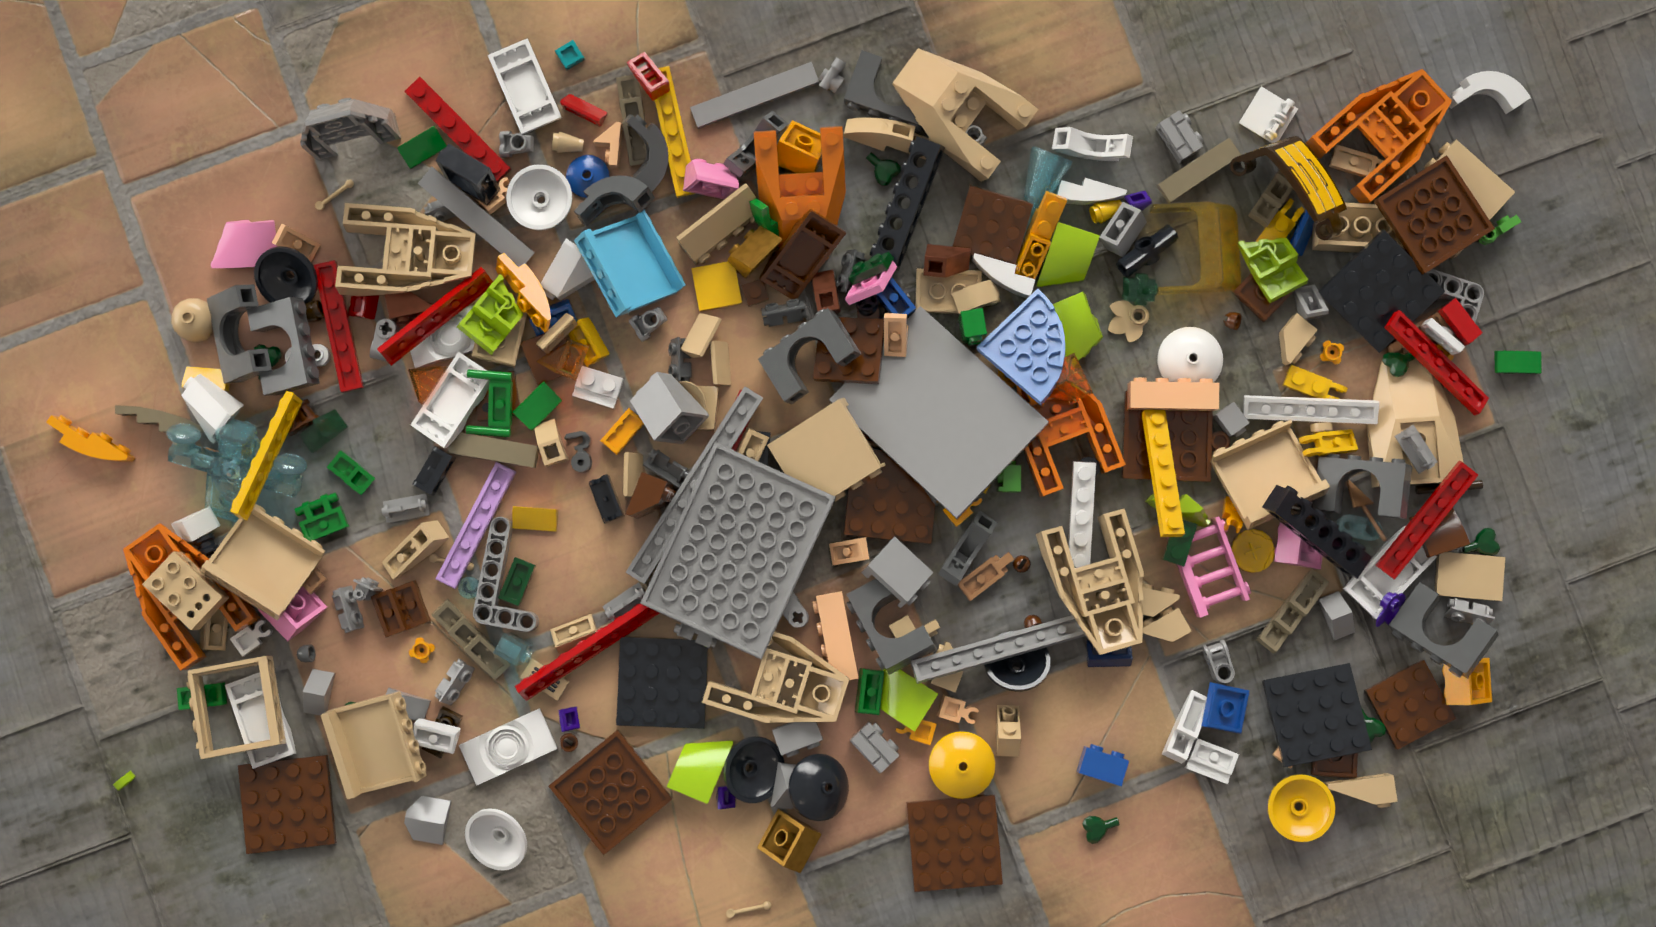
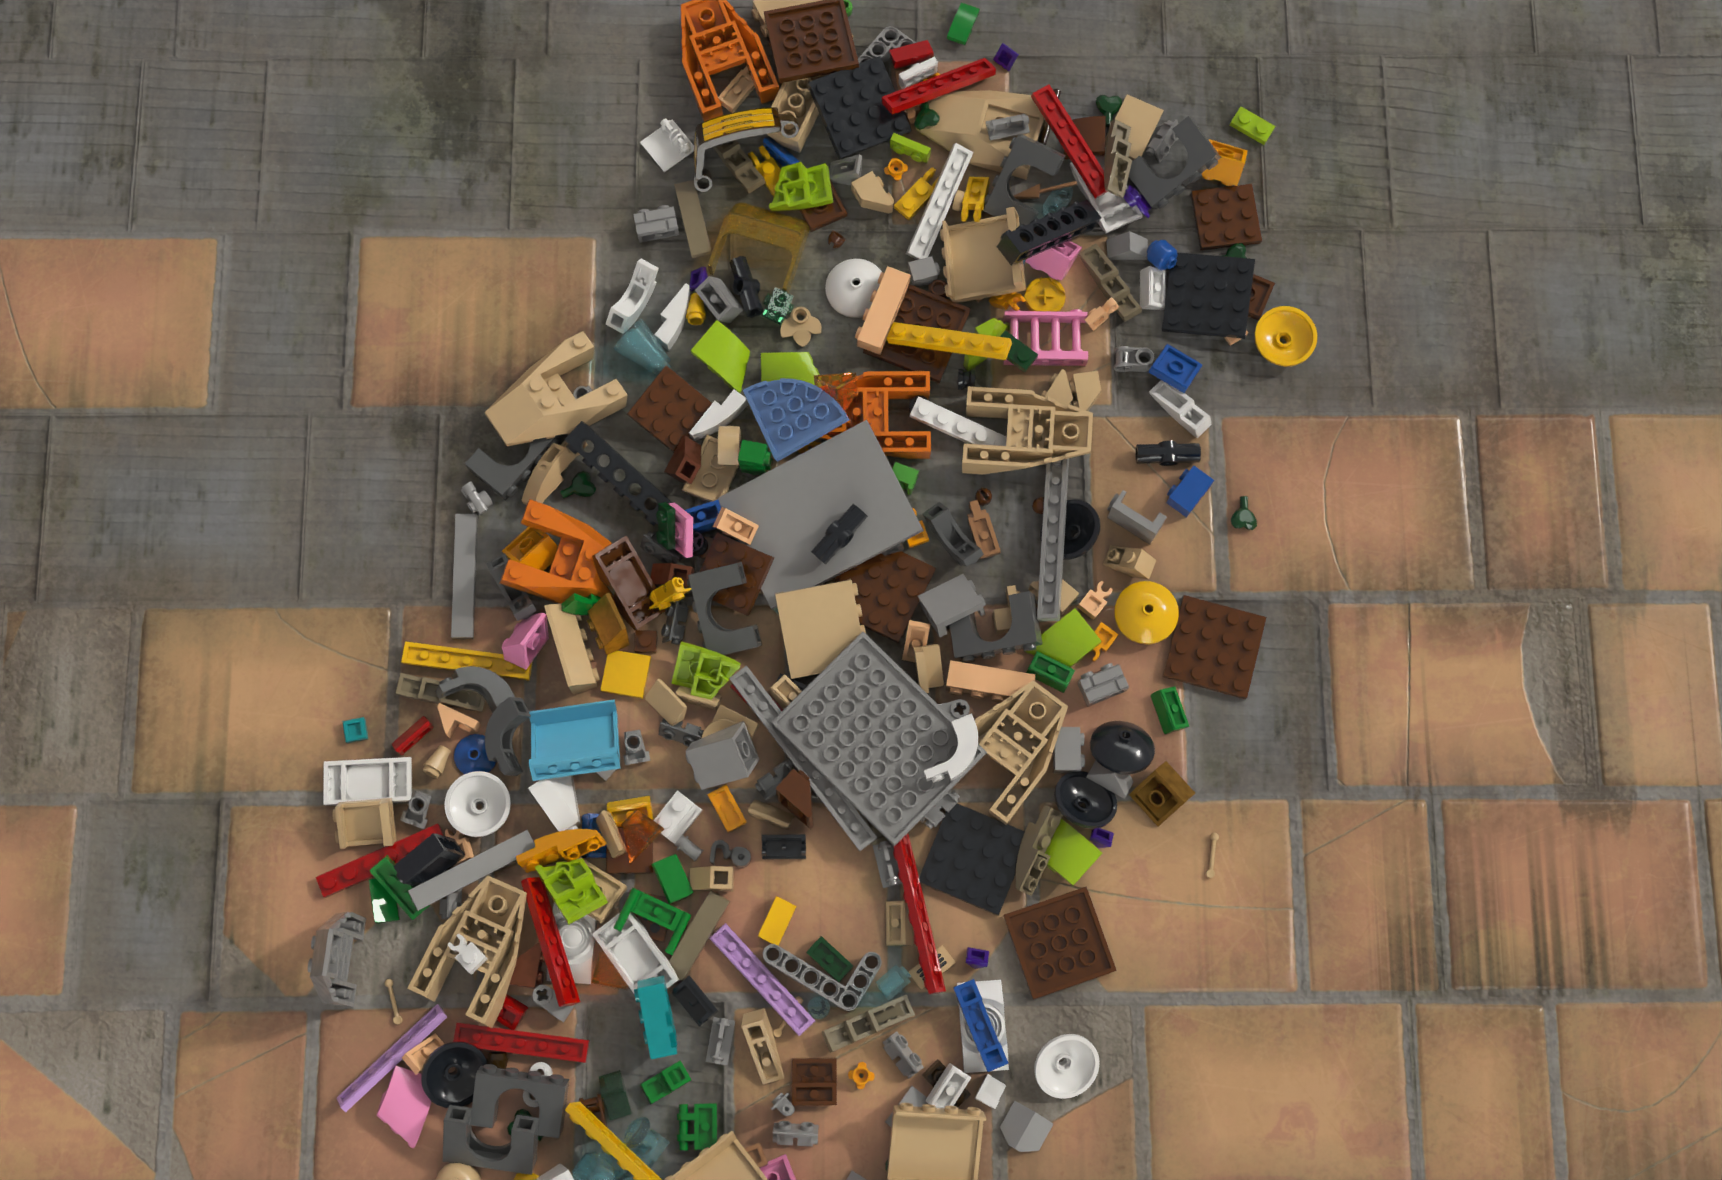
camera: 70 degrees left, 10 degrees down
reddish brown hinge [560,733,578,752] -> none
red slope [627,52,670,101] -> none
light orange slope [1014,191,1067,279] -> none
dark blue slope [1086,640,1133,667] -> none
white plate [1185,738,1239,784] -> none
tan slope [1323,773,1398,808] -> none
none -> tan panel [333,798,397,850]
none -> lavender tile [336,1004,447,1112]
none -> green plate [369,855,430,920]
none -> white plate [448,934,488,975]
none -> teal wedge [634,975,677,1059]
none -> yellow hinge [649,577,691,610]
none -> lime slope [671,642,741,700]
none -> light grey pin [675,835,704,862]
none -> black piece [811,503,868,565]
none -> lime plate [890,133,931,163]
none -> tan panel [913,644,944,693]
none -> white arch [924,713,978,783]
none -> blue slope [953,979,1009,1072]
none -> black wheel [958,369,975,390]
none -> white panel [975,1074,1006,1109]
none -> dark purple slope [993,43,1019,72]
none -> dark tan slope [1015,805,1063,896]
none -> light nougat plate [1084,297,1119,331]
none -> dark tan slope [1104,119,1132,198]
none -> light grey panel [1107,490,1167,545]
none -> black piece [1135,441,1201,466]
none -> white slope [1140,266,1166,310]
none -> blue head [1147,240,1177,270]
none -> green slope [1151,686,1190,734]
none -> lime plate [1229,107,1276,145]

